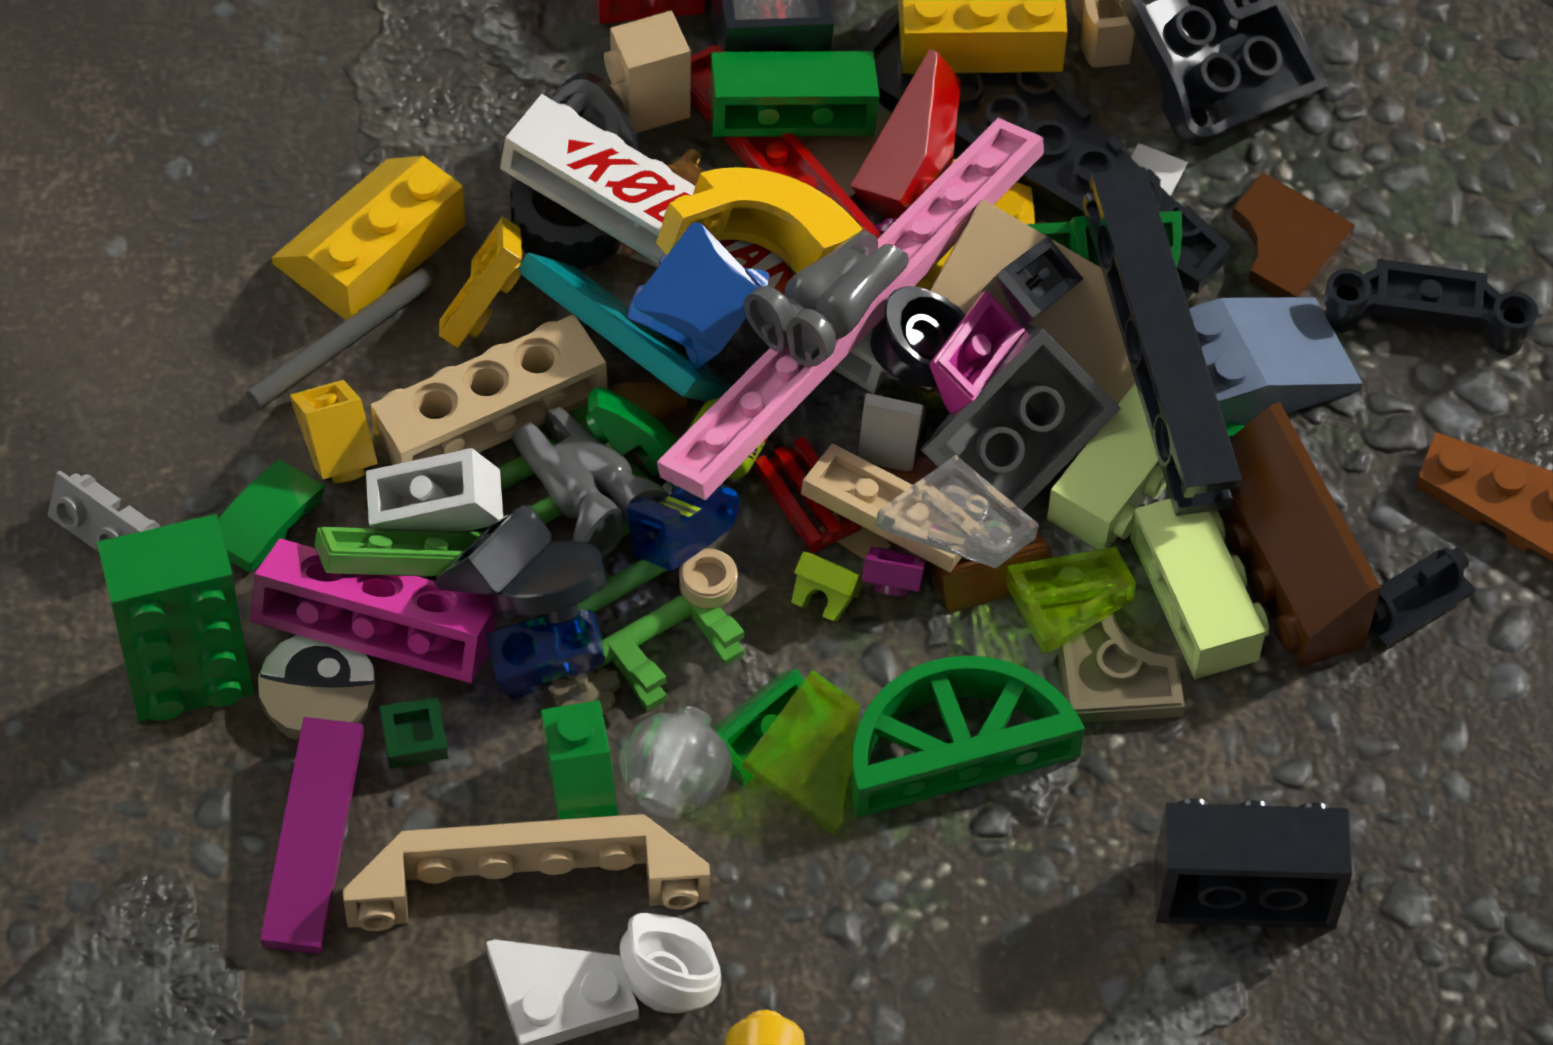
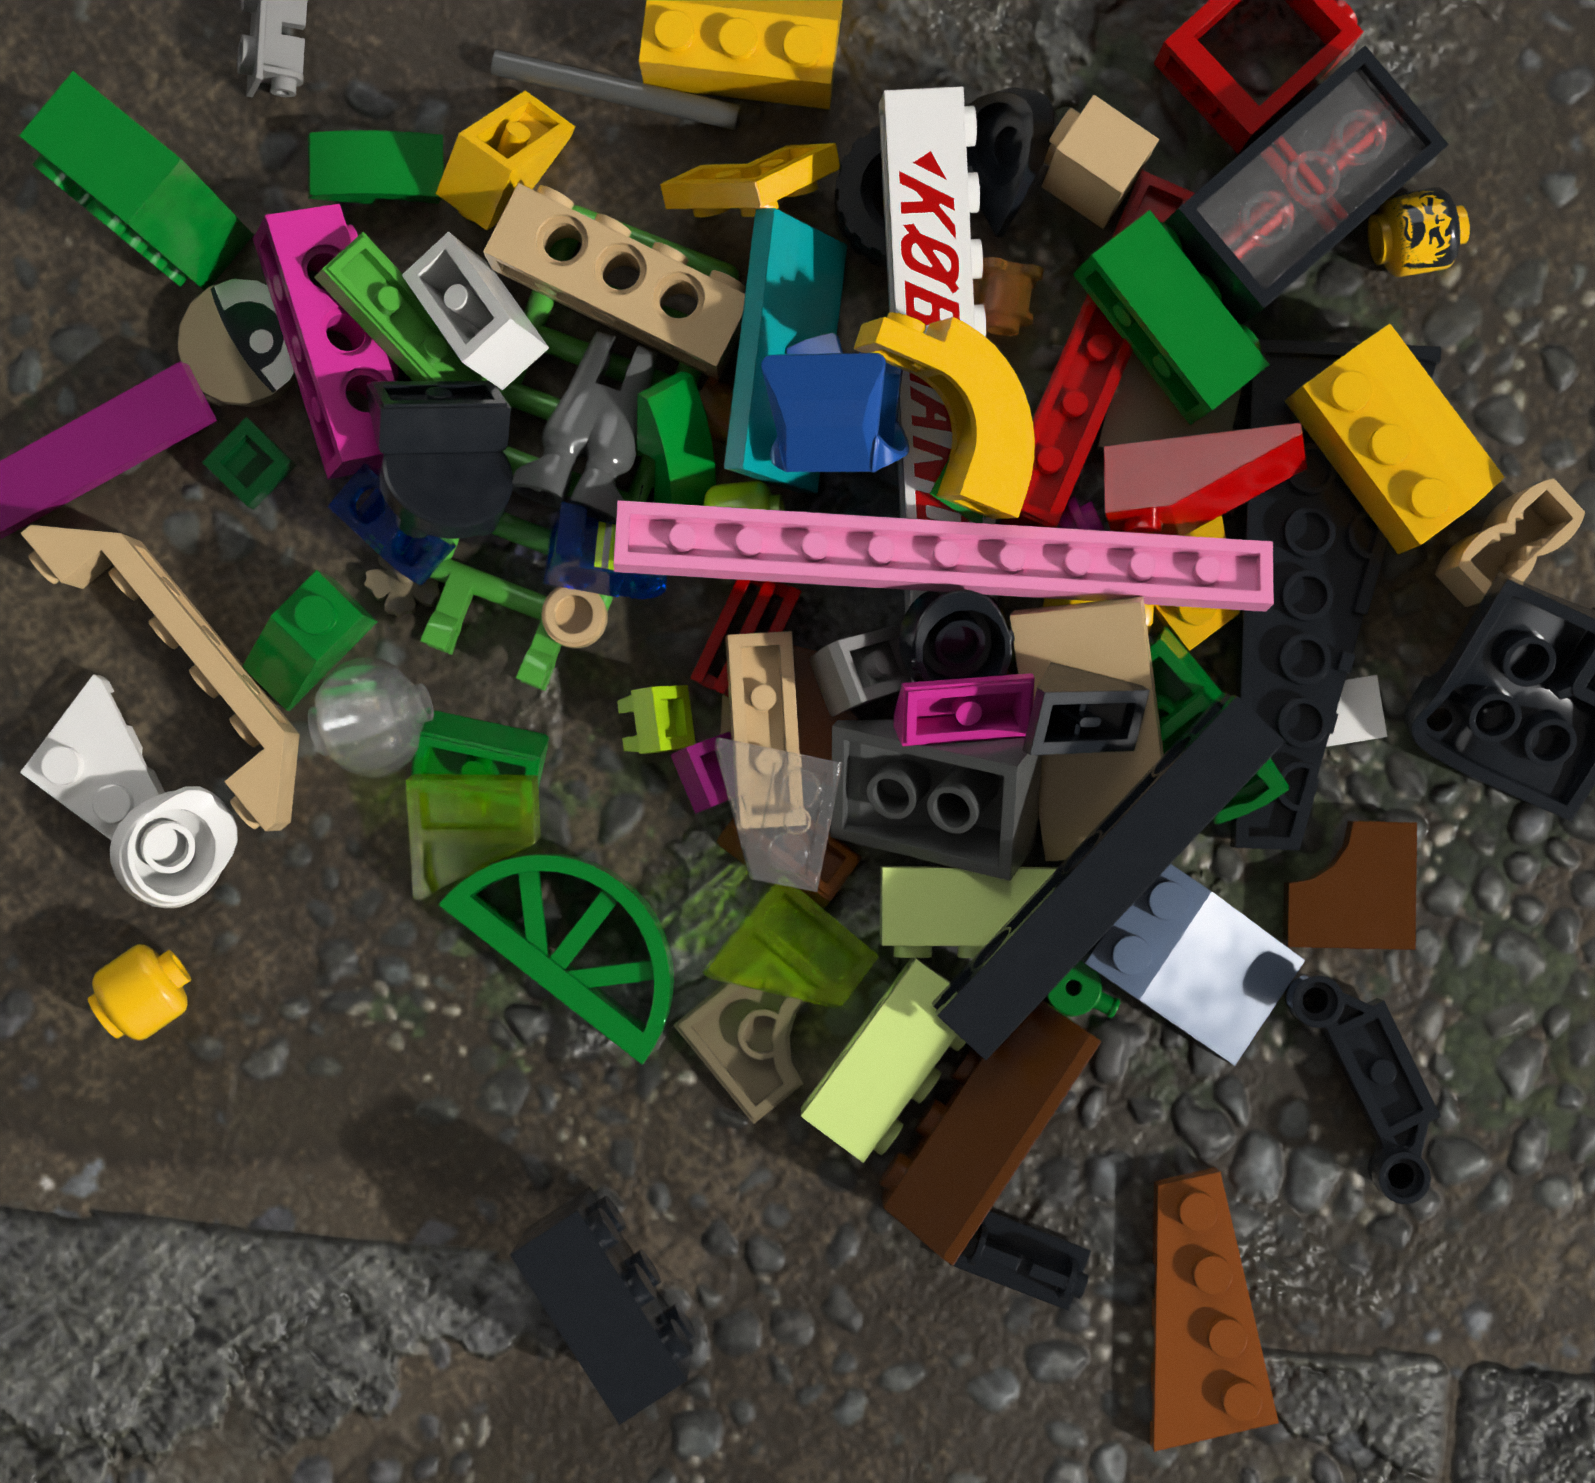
camera: 60 degrees right, 30 degrees up
dark grey piece [744,229,909,367] -> none

